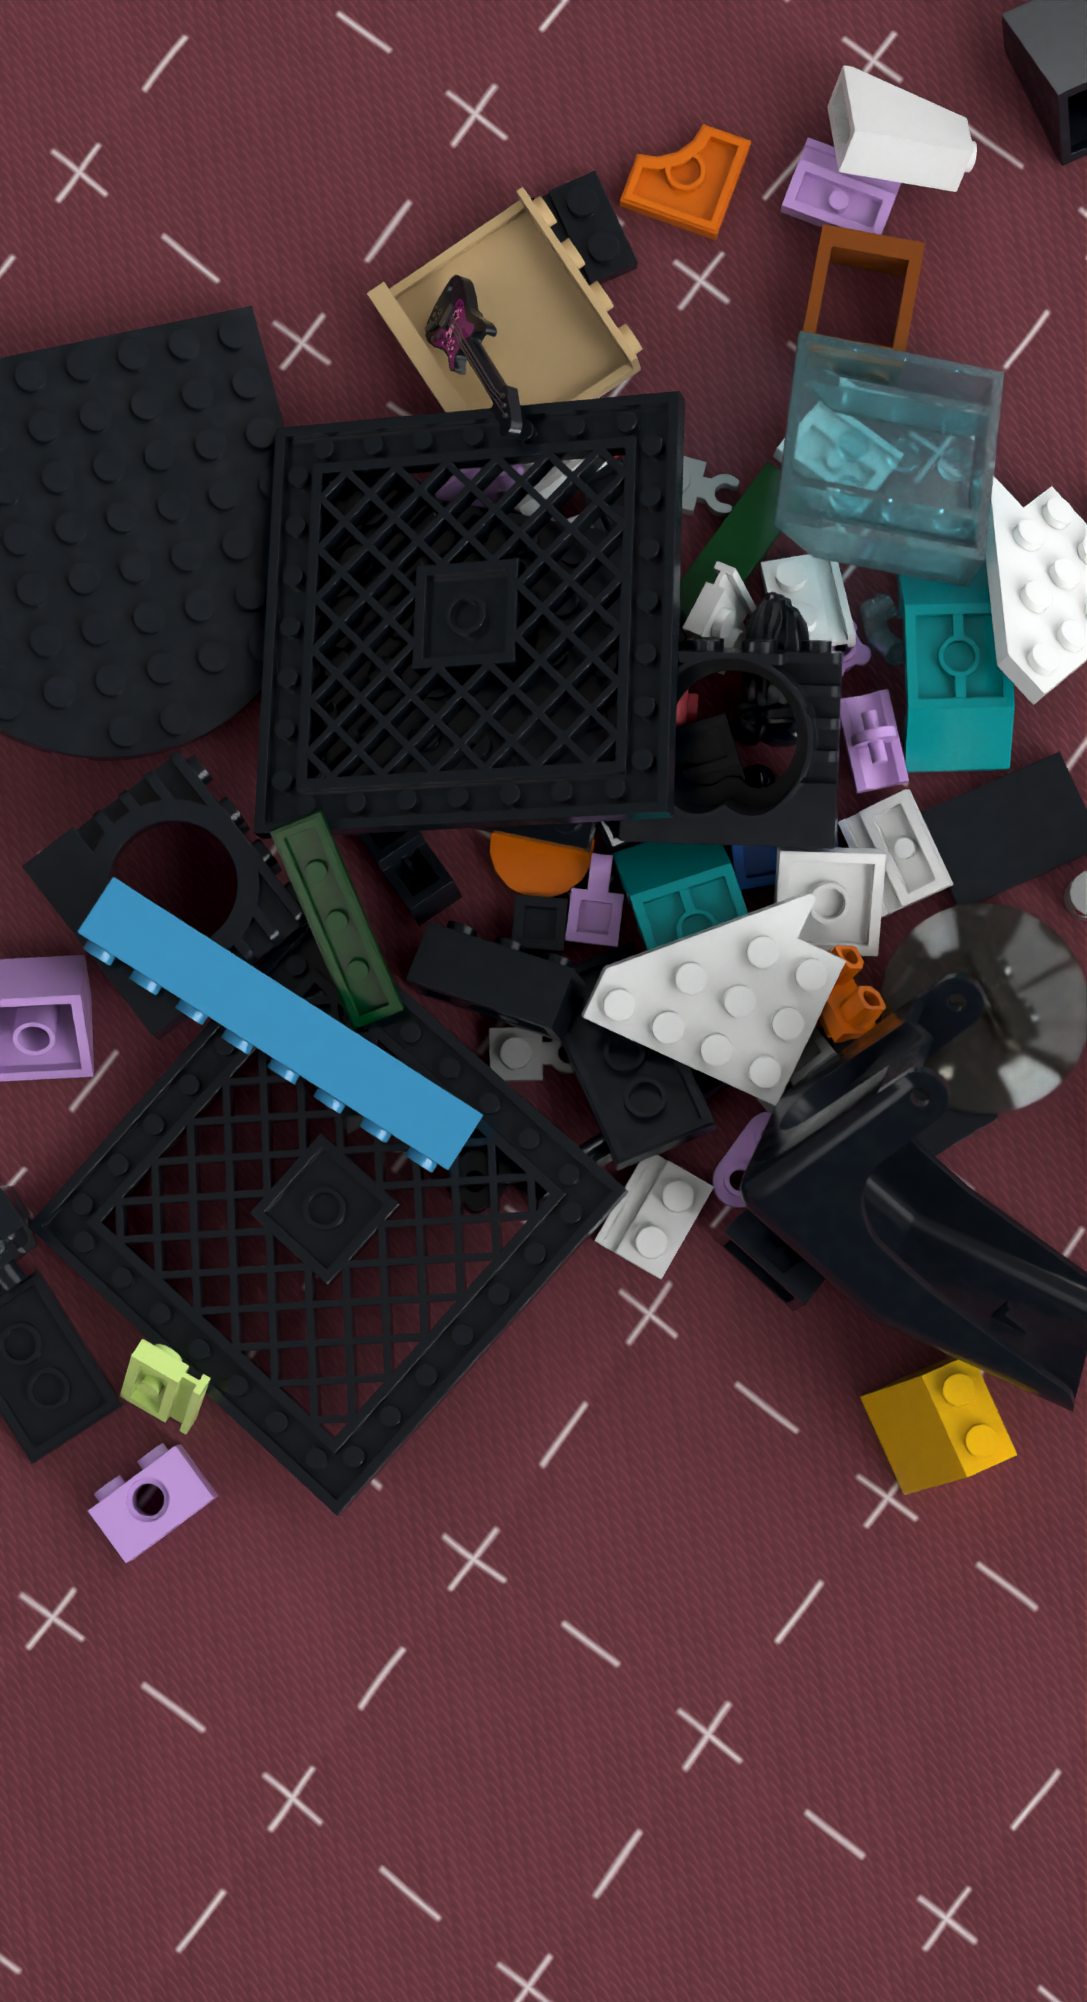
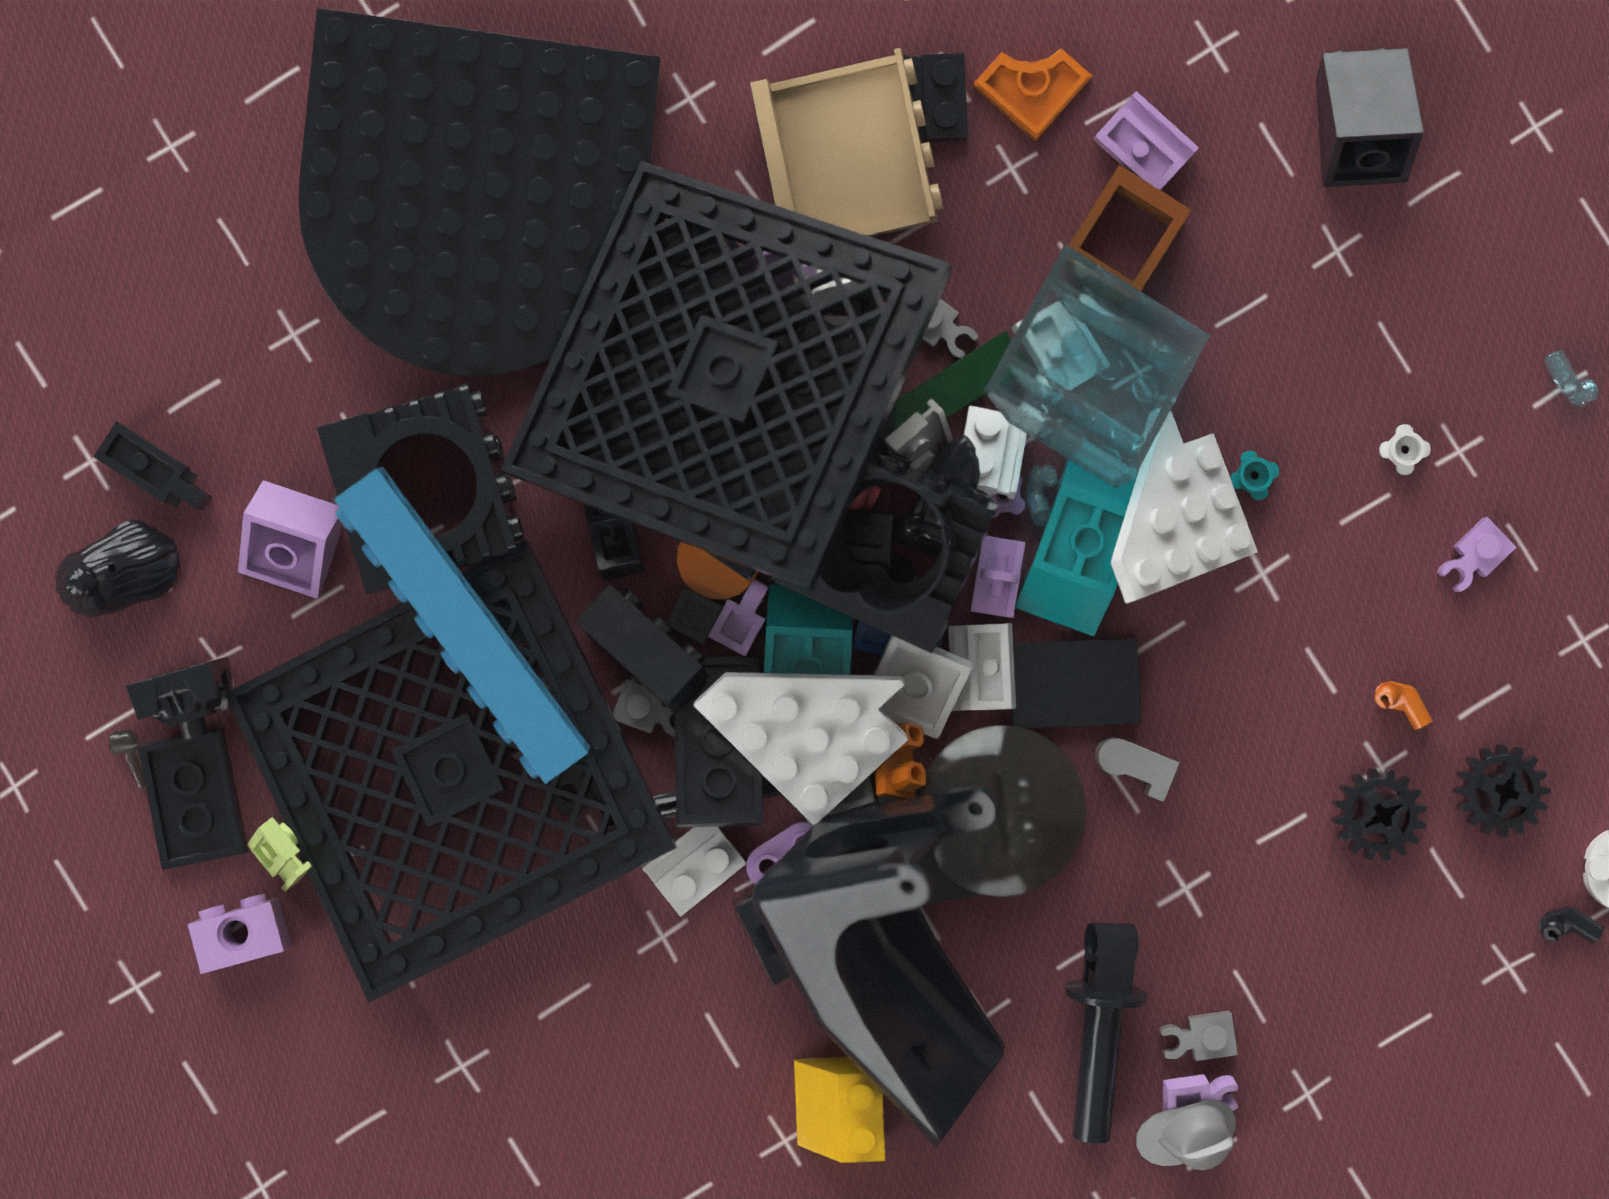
camera: 20 degrees right, 5 degrees up
dark green tile [270,809,404,1029] -> none
black piece [425,274,523,439] -> none
white slope [827,65,977,192] -> none

